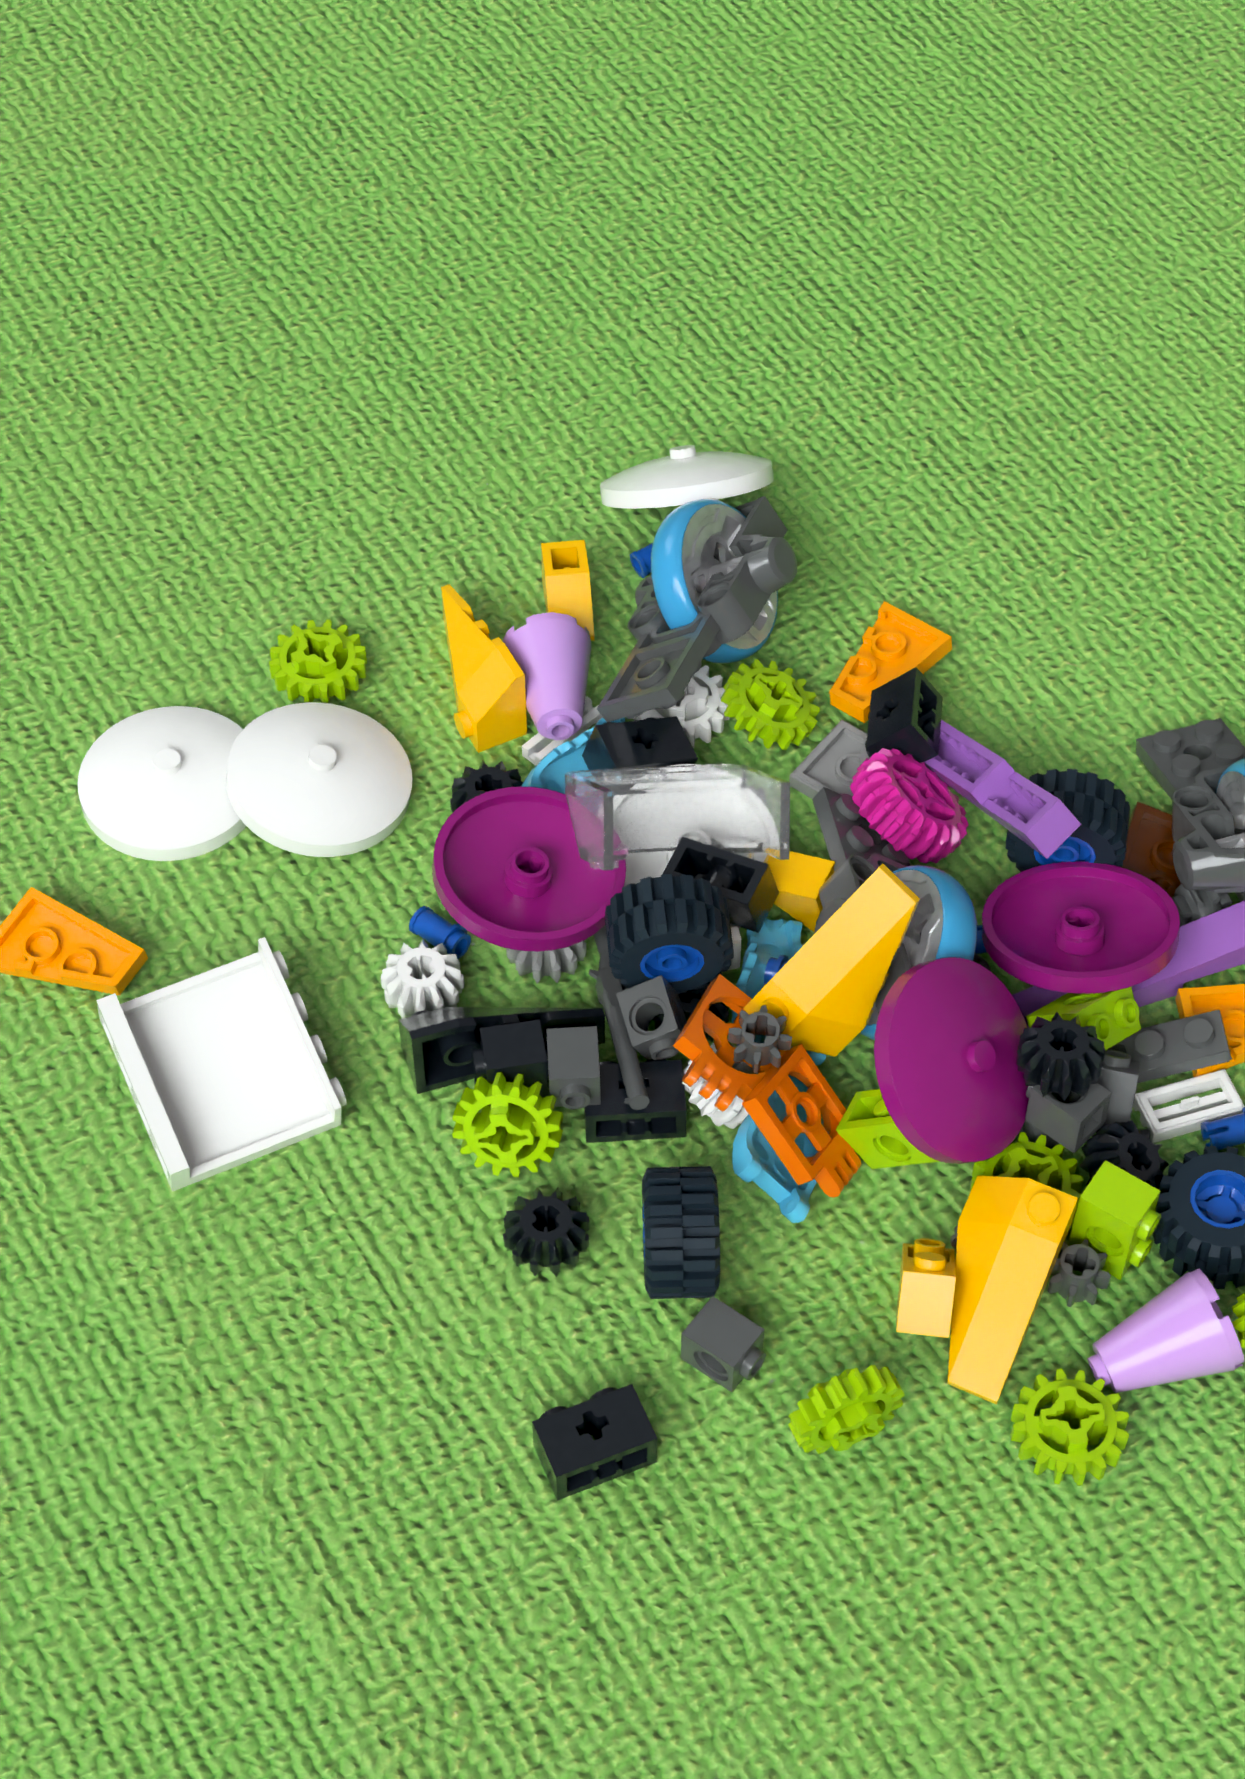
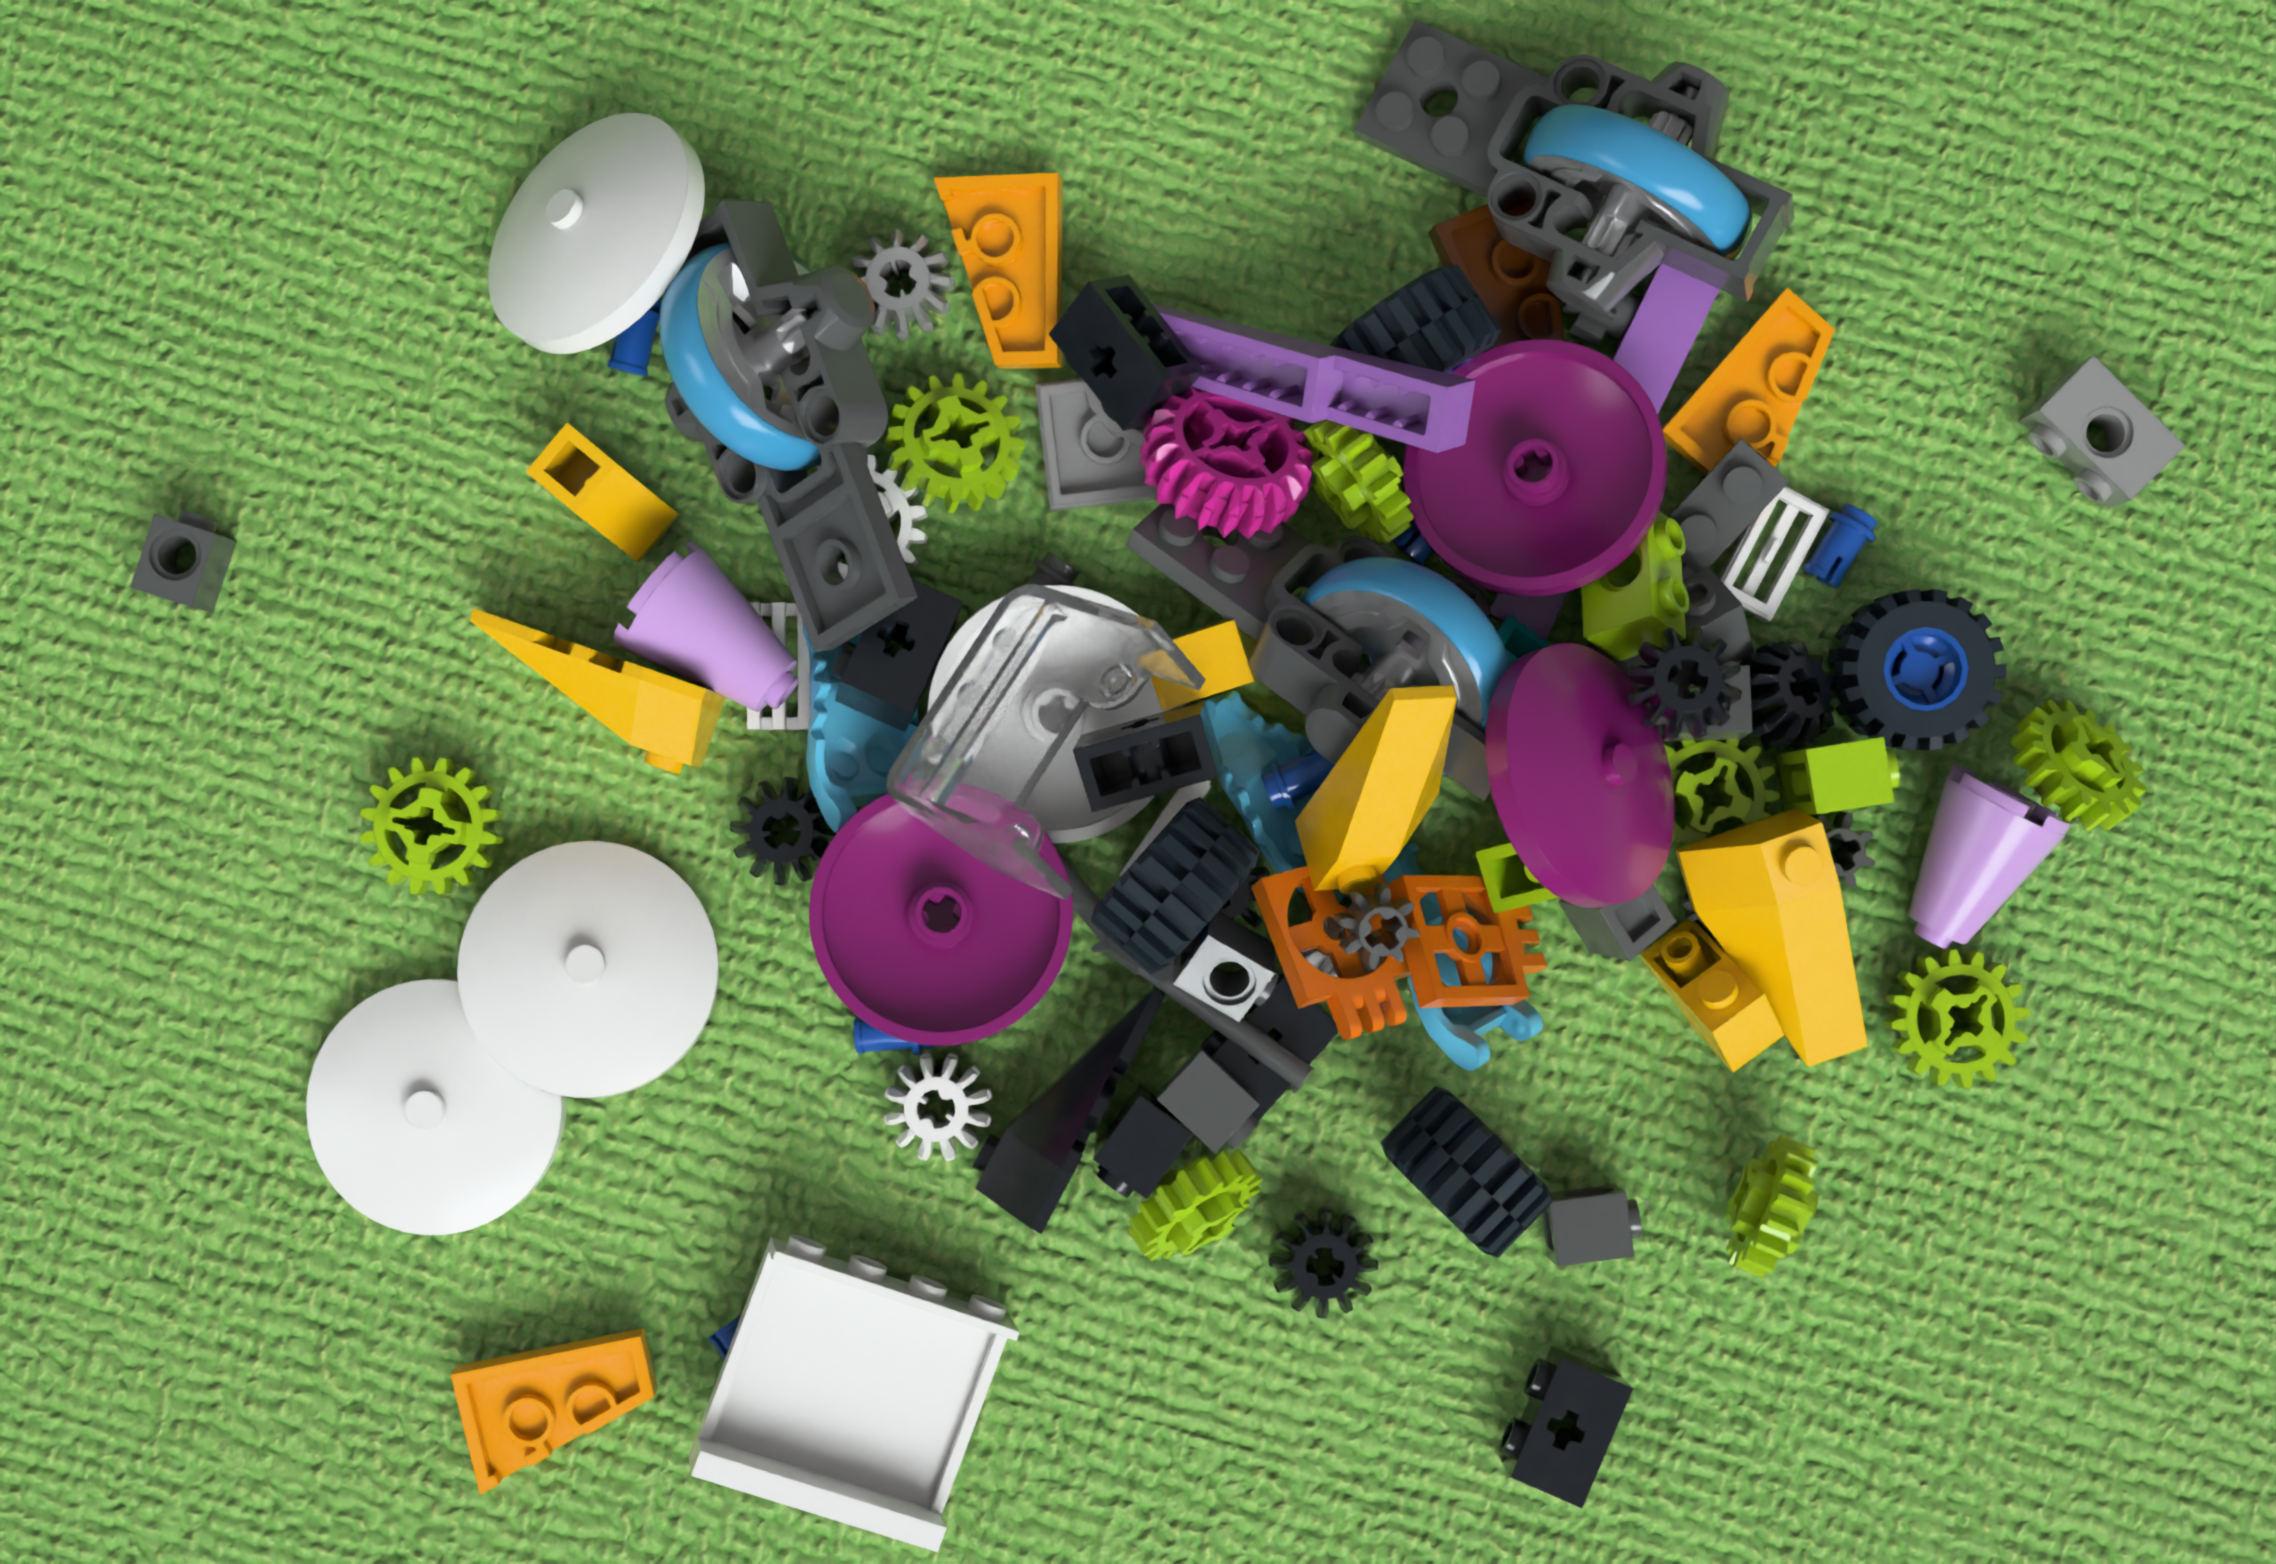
camera: 45 degrees left, 35 degrees up
none -> dark grey brick [130,510,237,613]
none -> light grey gear [850,229,955,341]
none -> lime gear [1304,419,1414,544]
none -> dark grey brick [1558,884,1676,961]

